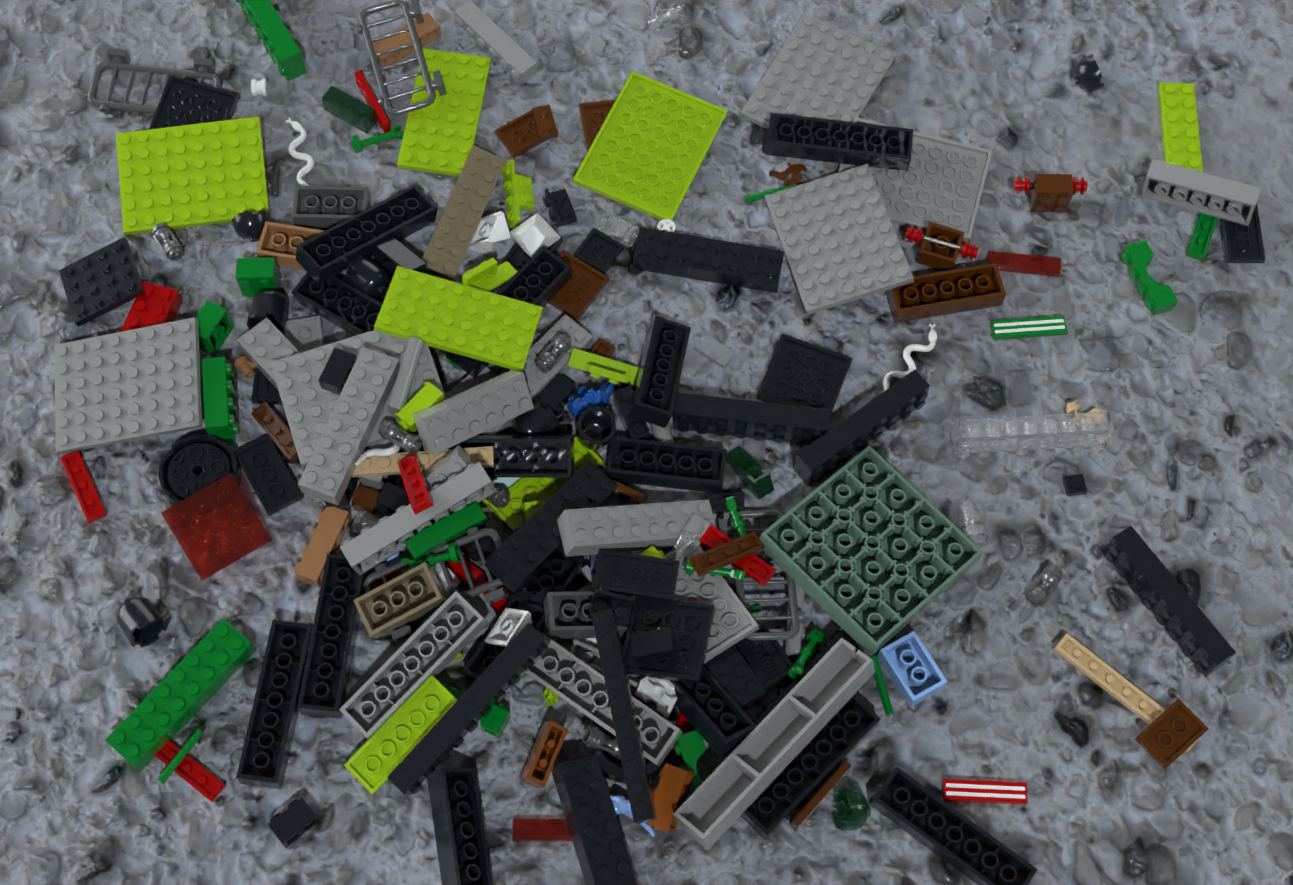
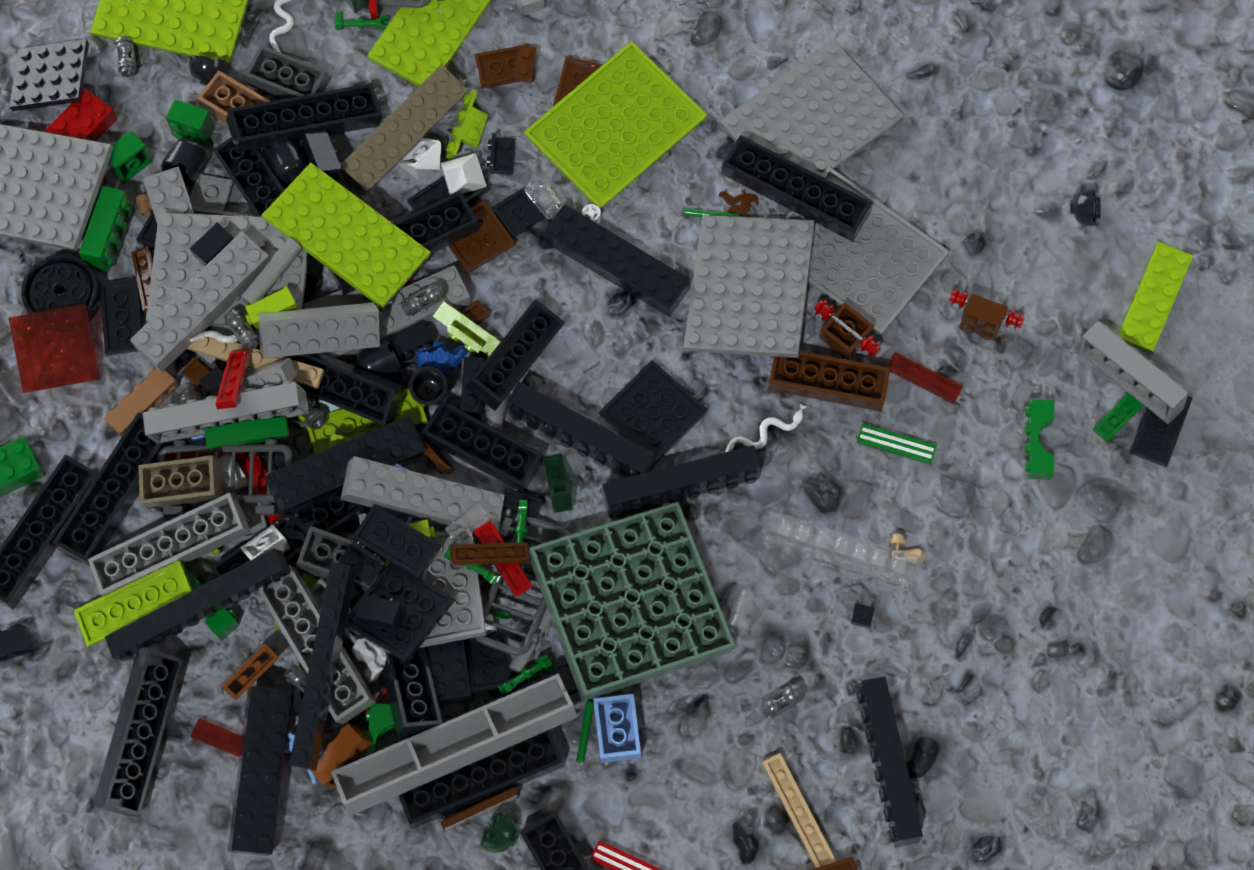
camera: 25 degrees right, 5 degrees up
green piece [400,544,461,573] -> none
lime bracket [462,258,517,292] -> none

